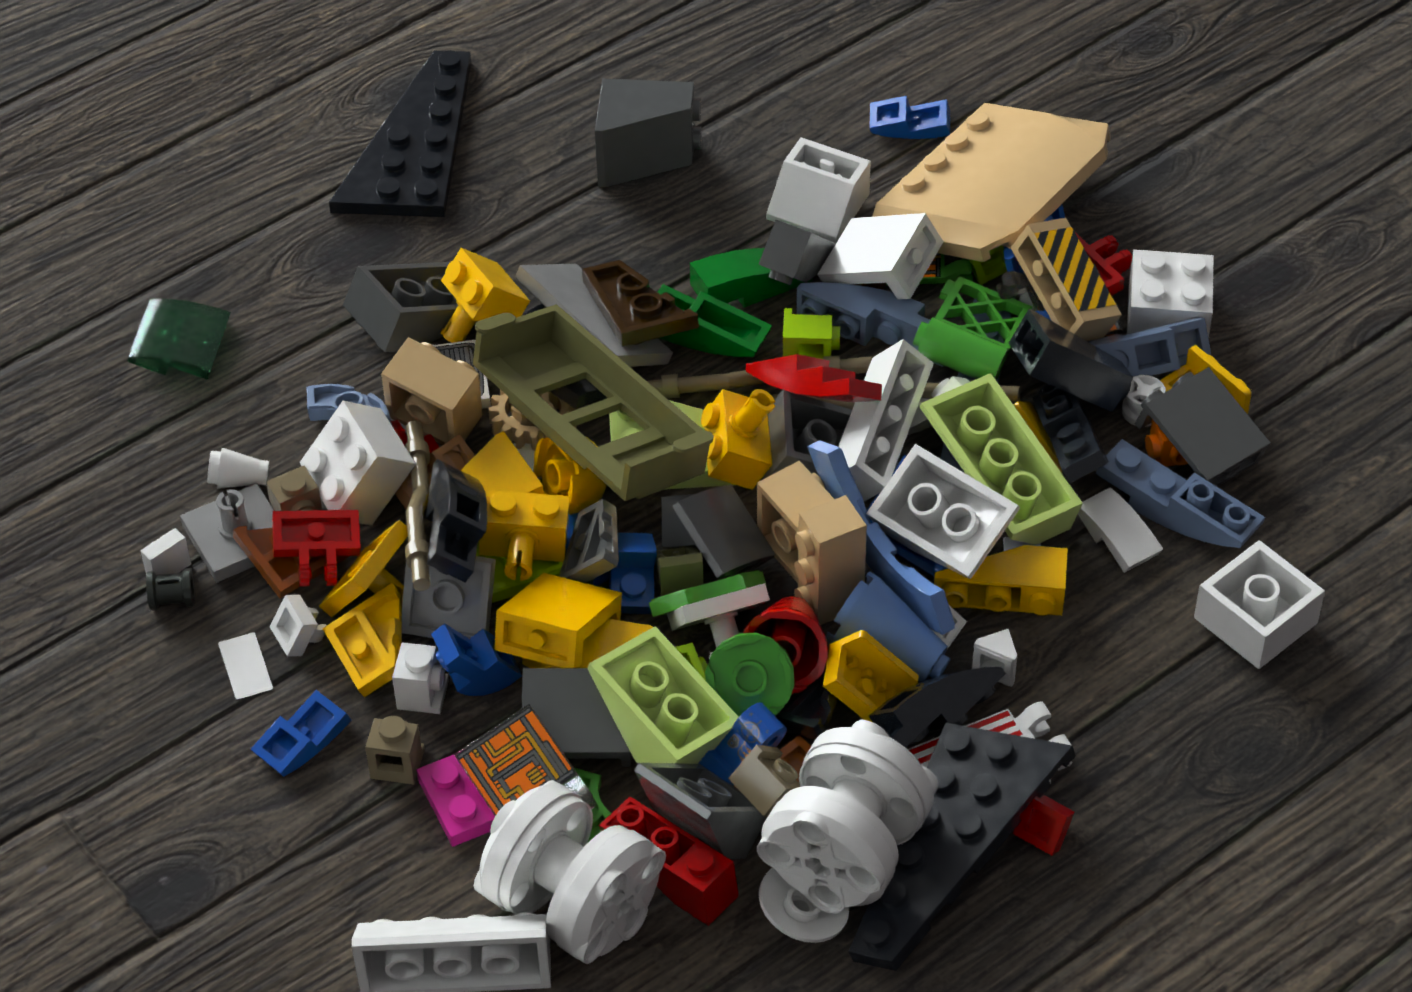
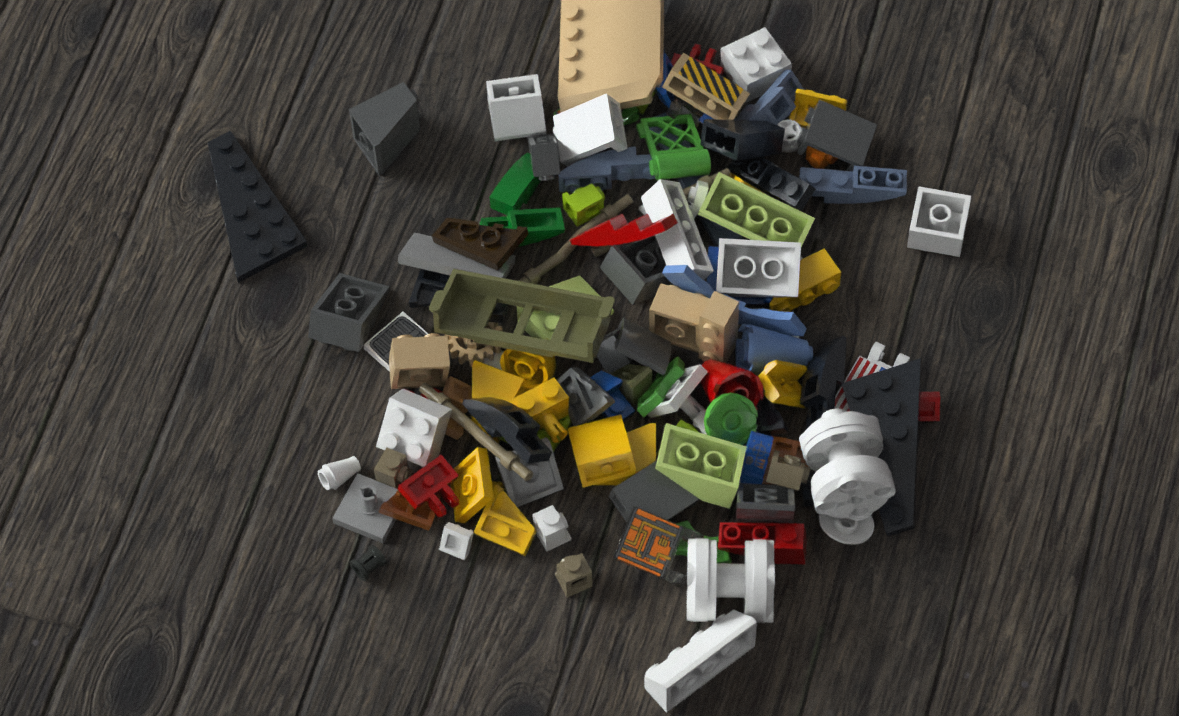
camera: 35 degrees left, 10 degrees up
clear green slope [127,299,231,379] -> none
white tile [140,528,191,575] -> none
white sticker [218,633,273,700] -> none
blue slope [251,690,352,777] -> none
sand blue tile [306,384,392,425] -> none
dark pink wing [416,753,496,847] -> none
blue brick [431,623,522,696] -> none
yellow brick [440,248,530,343] -> none
yellow brick [701,389,775,490] -> none
blue slope [869,95,950,139] -> none
white slope [972,629,1017,687] -> none
white slope [1078,487,1163,573] -> none

